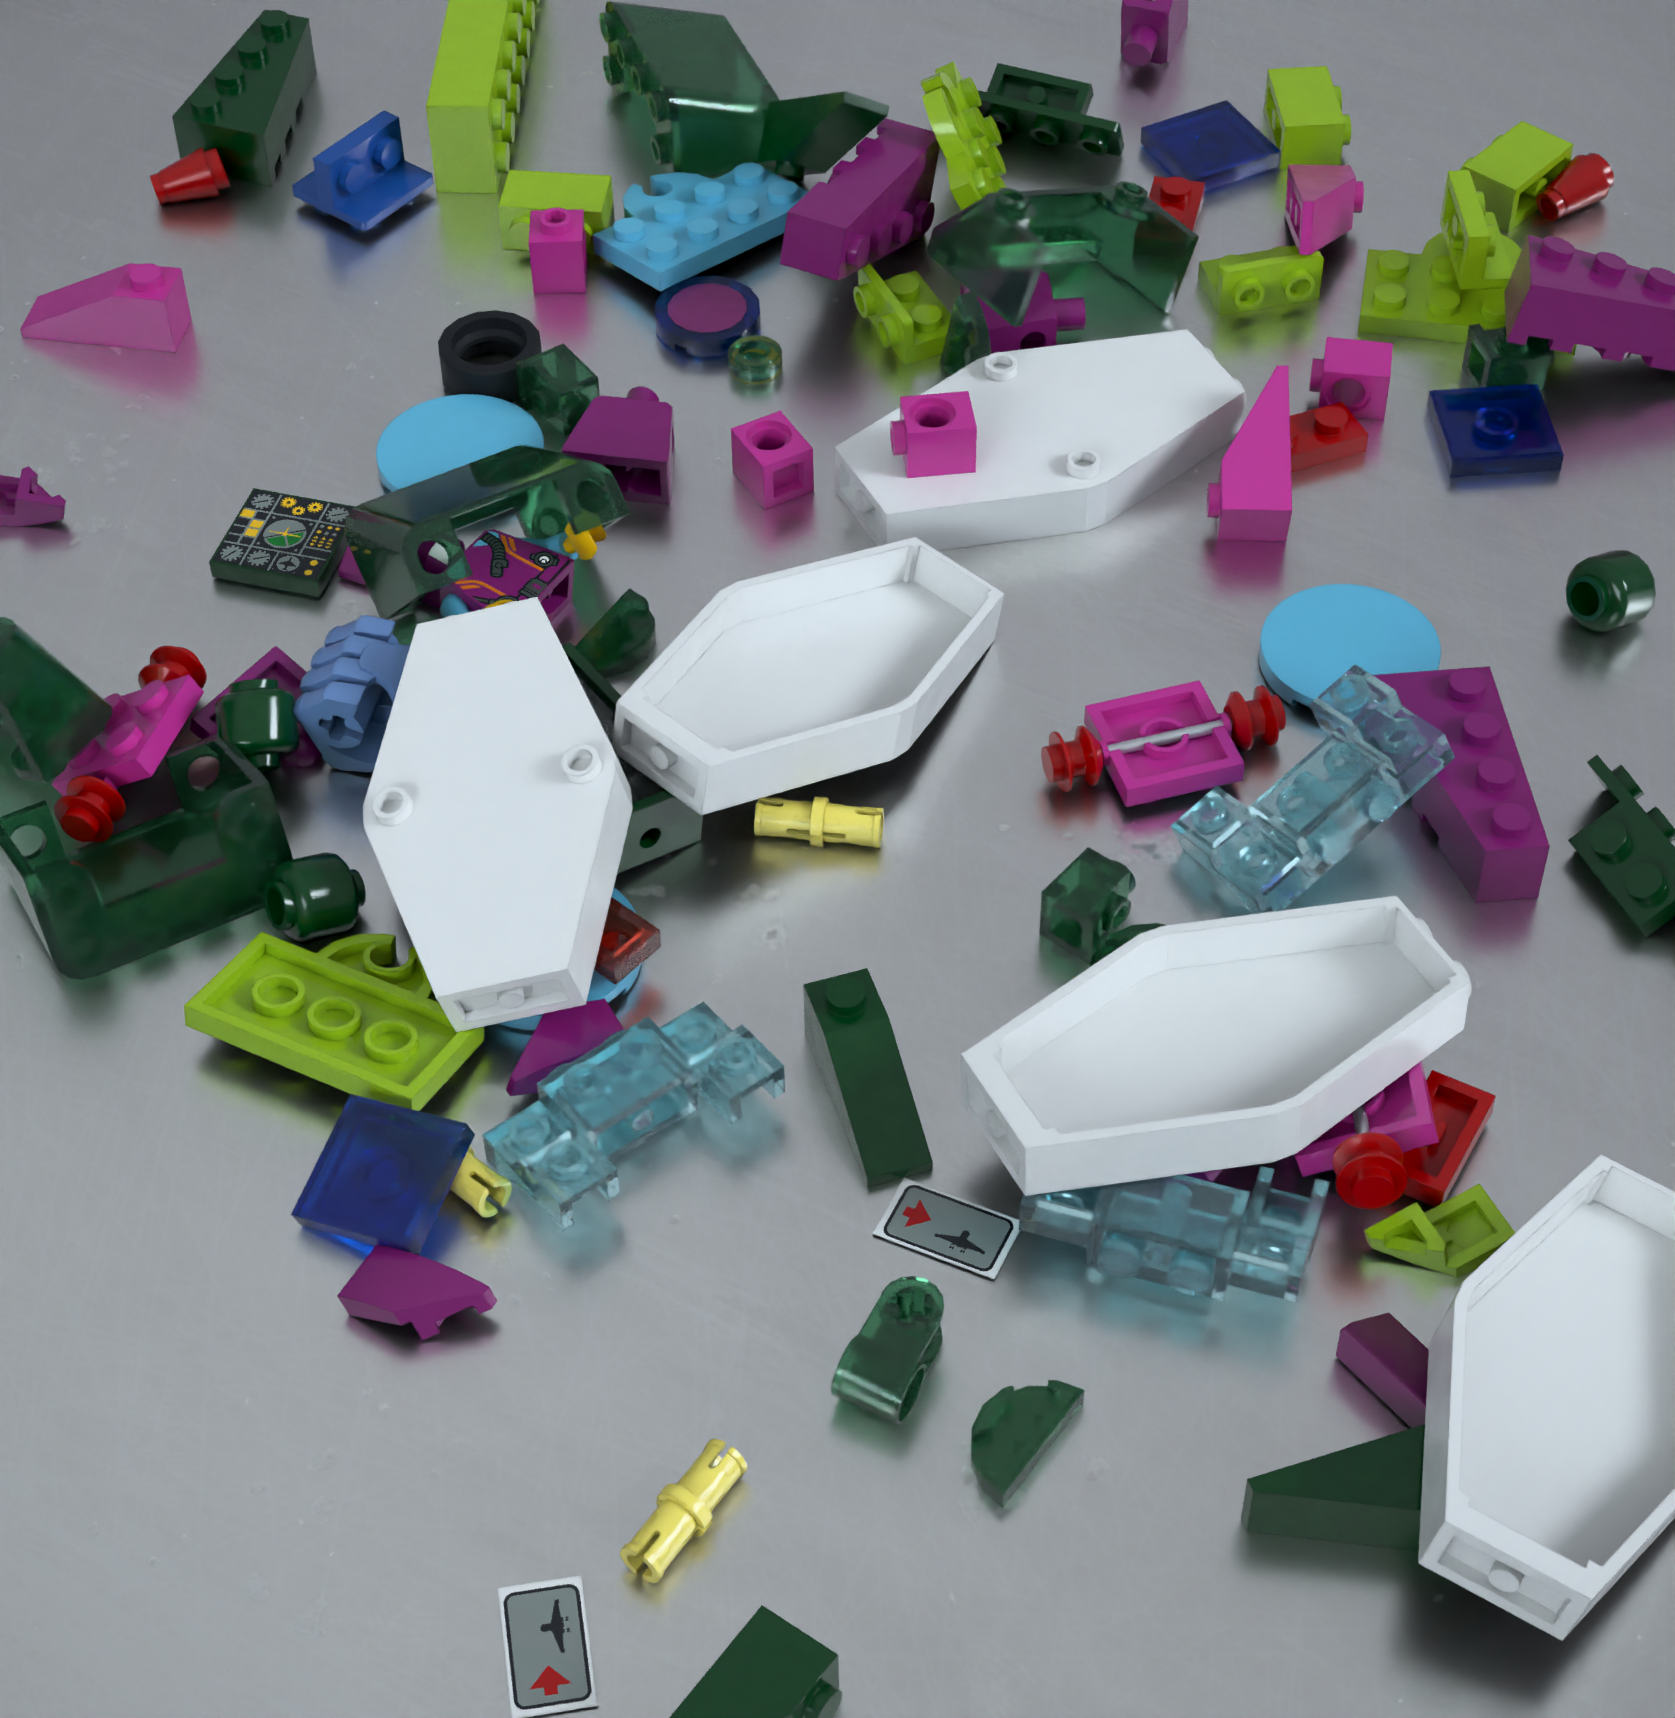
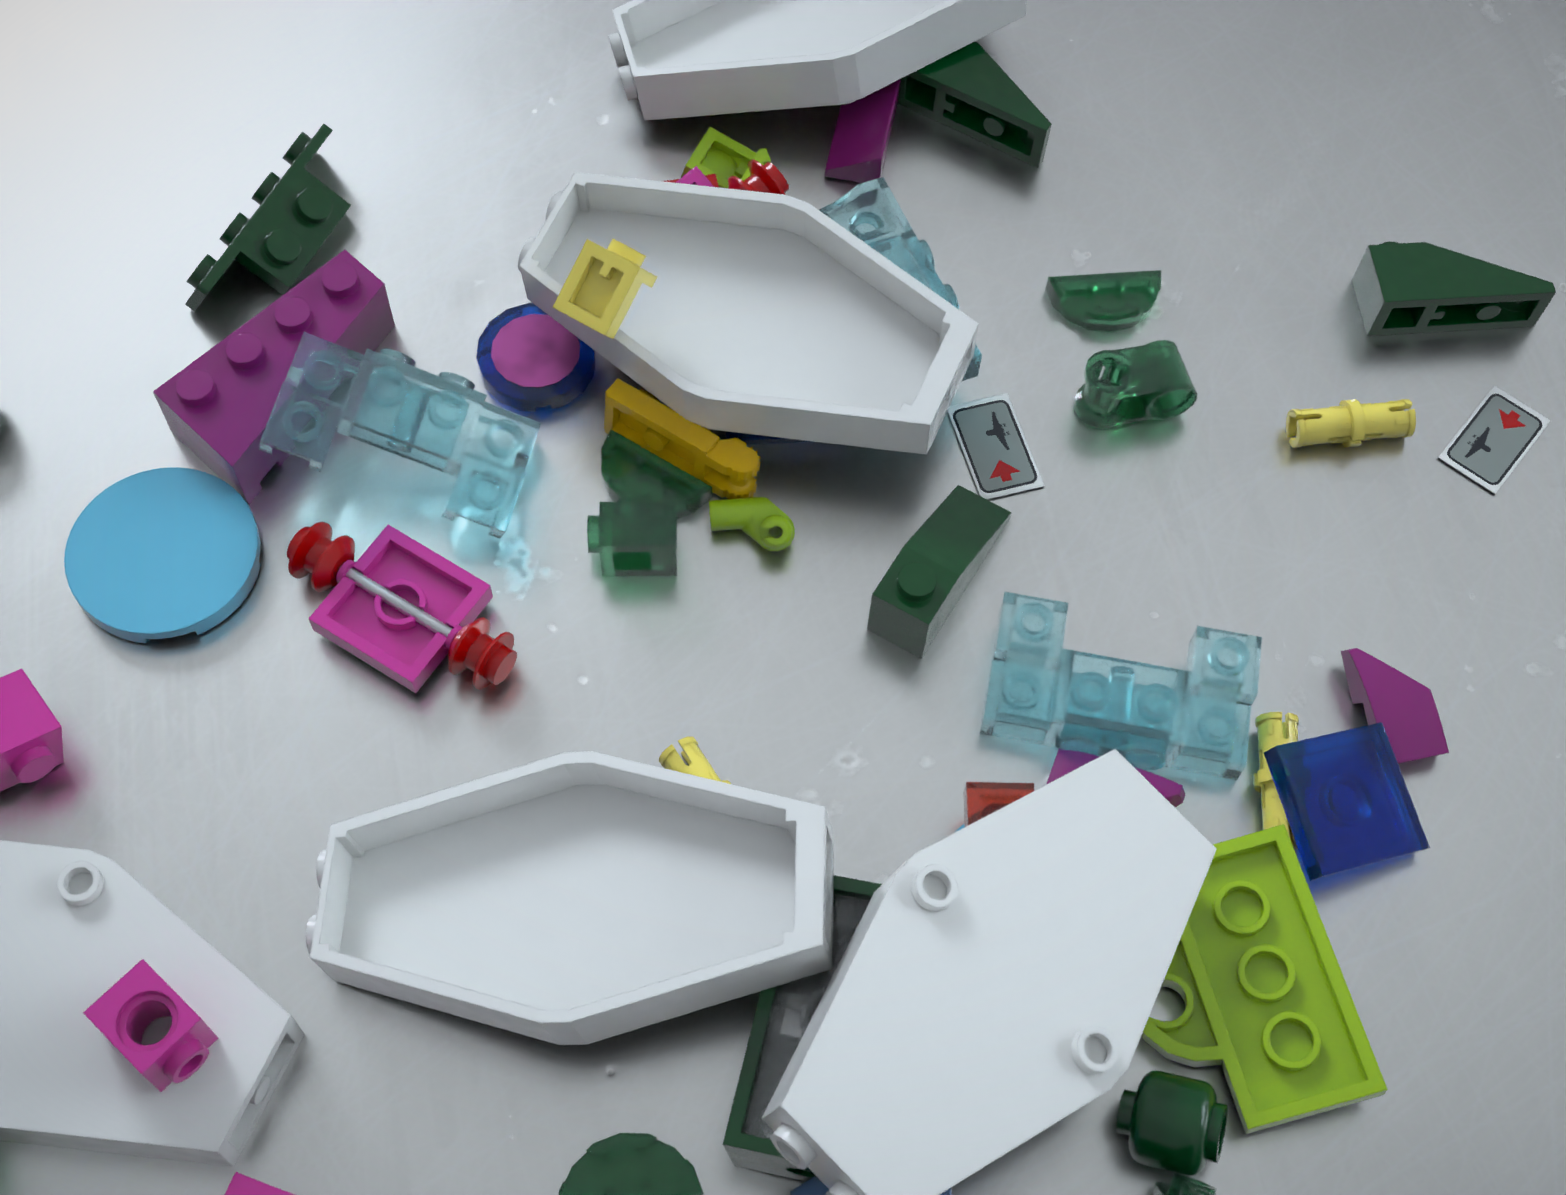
camera: 135 degrees left, 15 degrees up
none -> light yellow bracket [553,238,657,339]
none -> lime arm [709,497,795,551]

